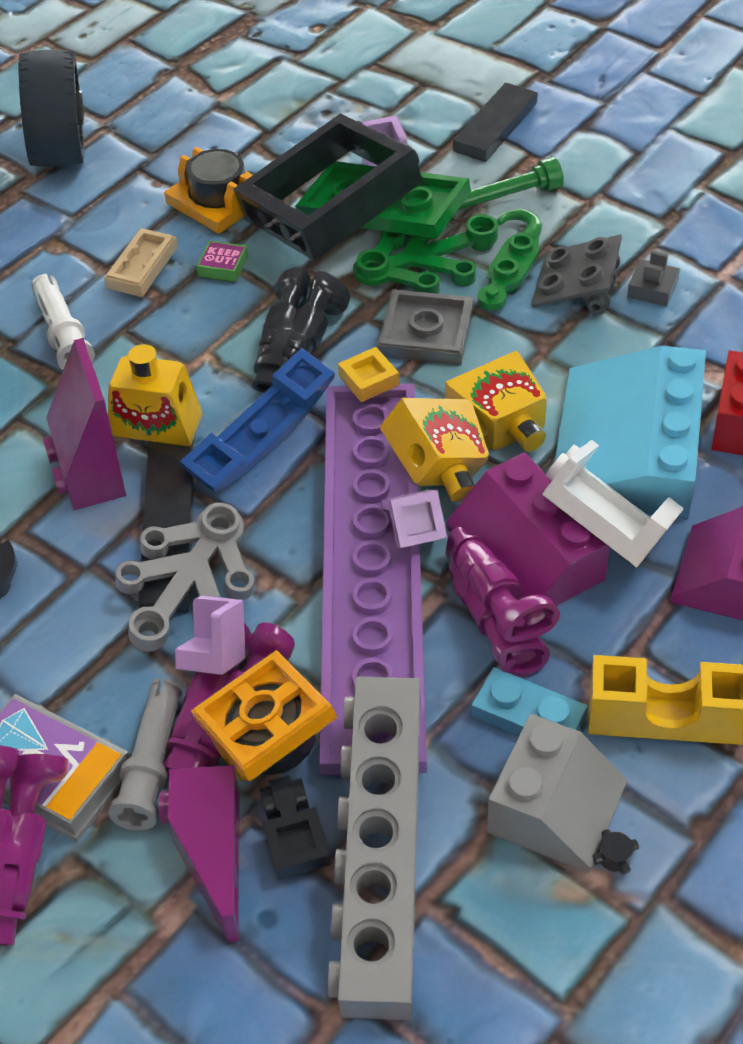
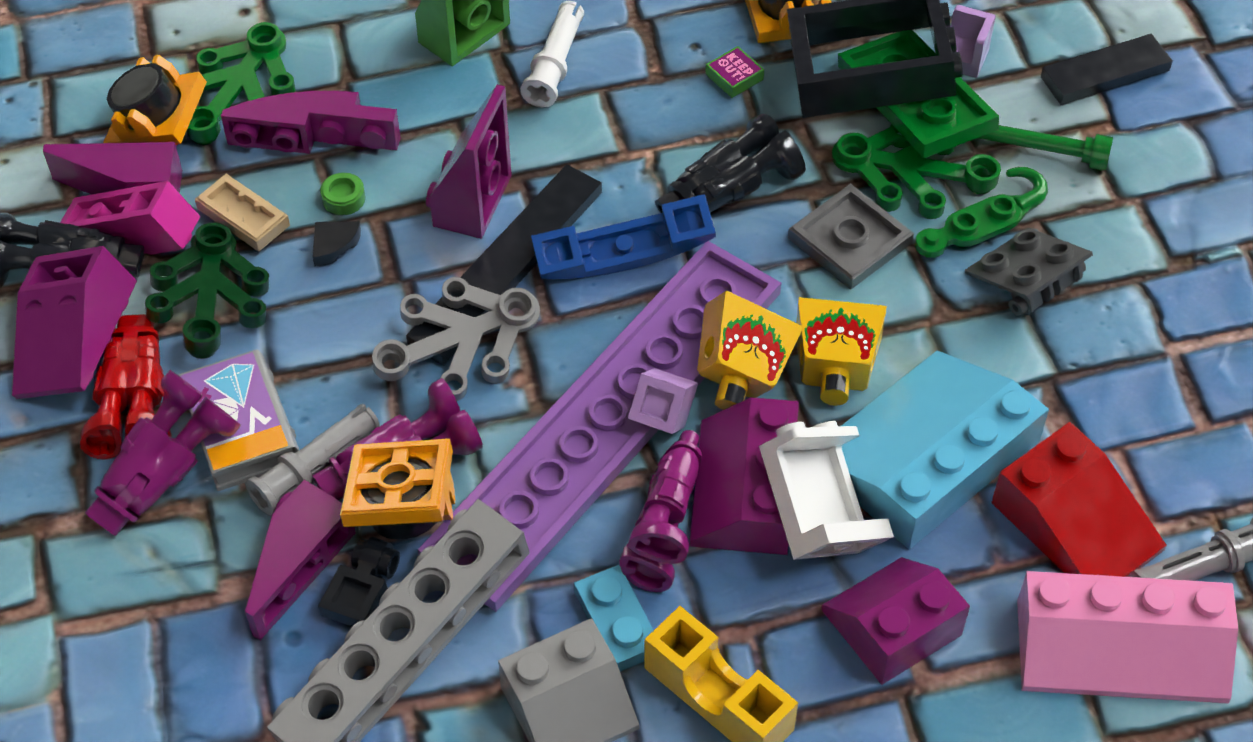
camera: 35 degrees right, 5 degrees up
tan plate [104,228,178,297] -> none
yellow torso [108,344,203,446] -> none
lavender panel [175,596,245,675] -> none
yellow plate [338,347,399,402] -> none
dark grey tile [627,250,680,306] -> none

